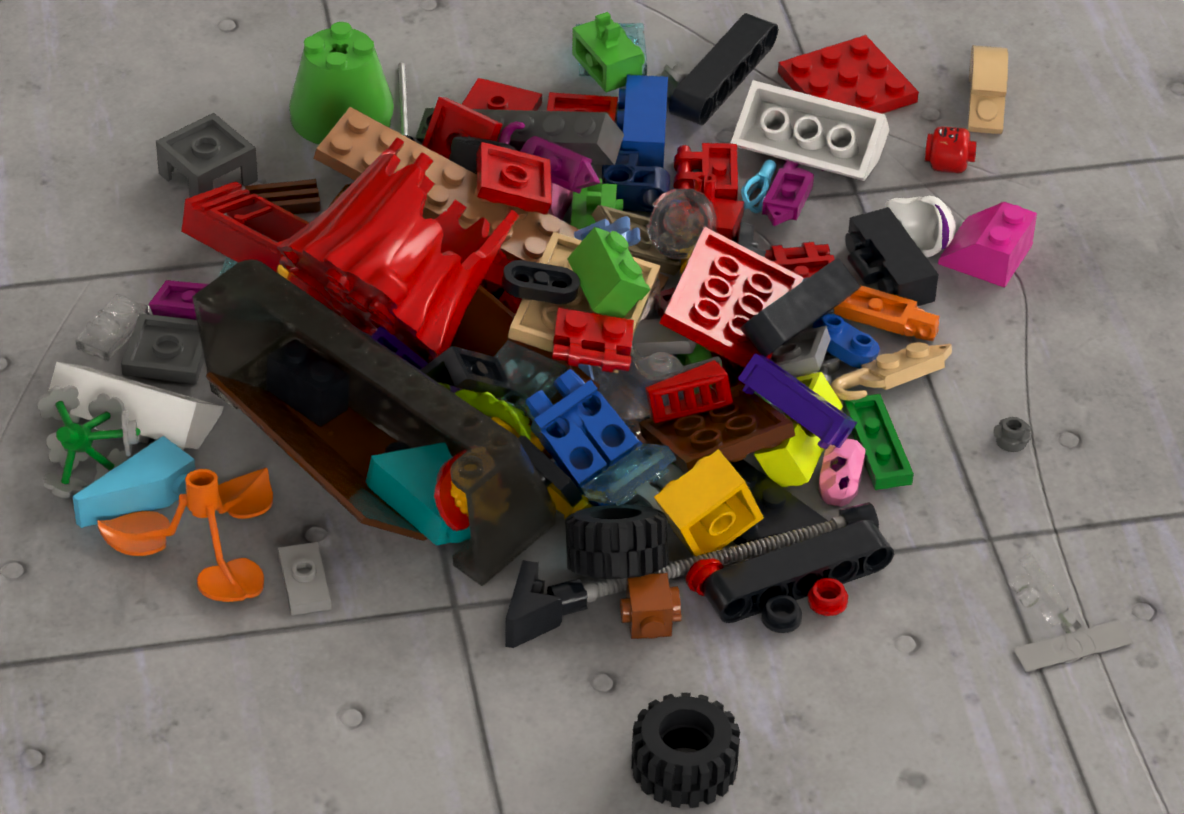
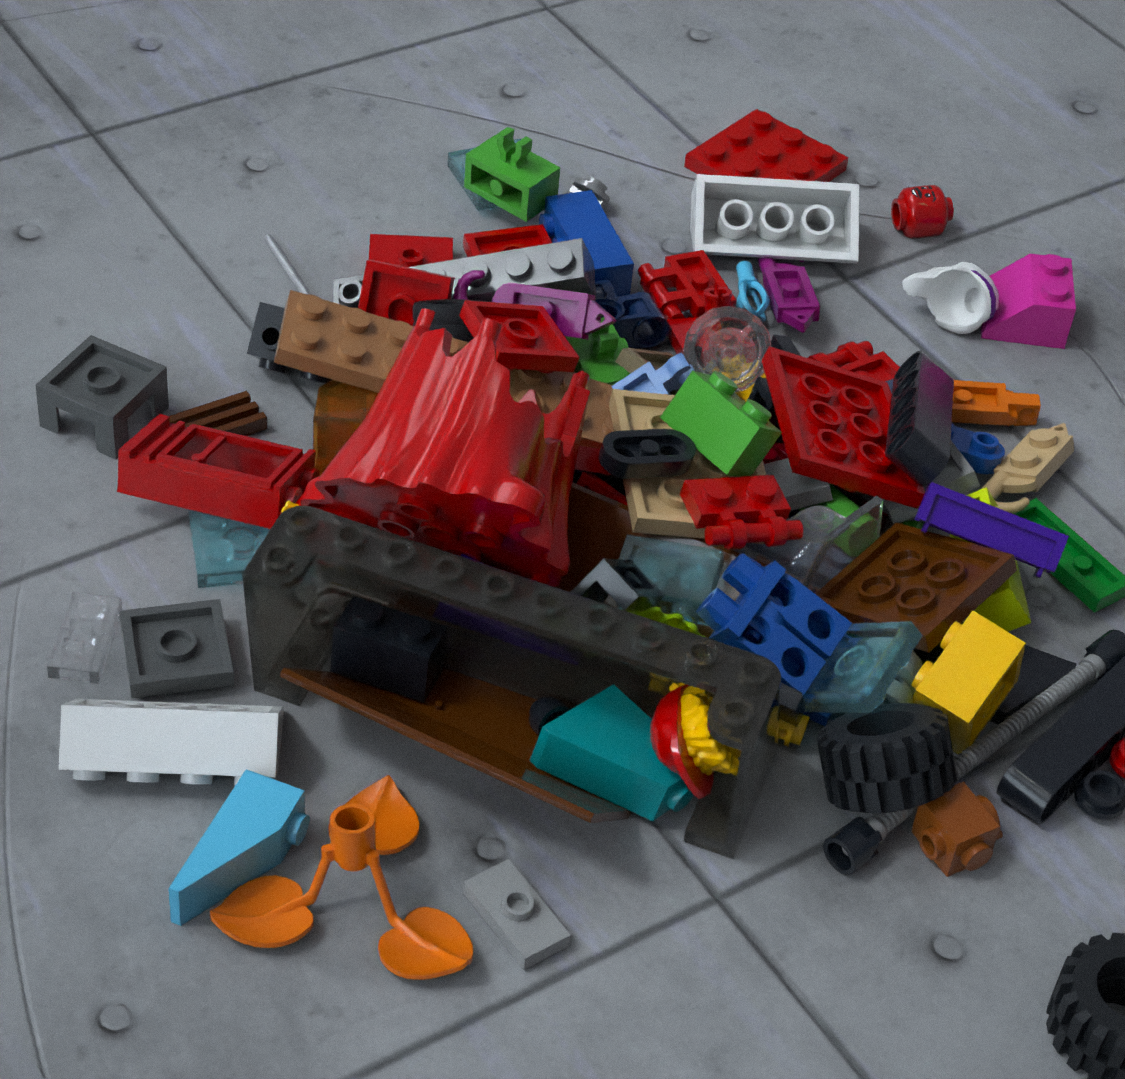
camera: 25 degrees left, 0 degrees up
light grey plant [36,386,141,498] -> none
magenta plate [149,280,233,322] -> none
bright green cone [289,22,394,145] -> none
black slope [505,560,562,648] -> none
red slope [645,360,733,423] -> none
black beam [669,13,778,125] -> none
red plate [686,558,724,596] -> none
bright pink rock [818,439,866,507] -> none
black piece [845,207,939,306] -> none
tan arch [967,45,1008,134] -> none

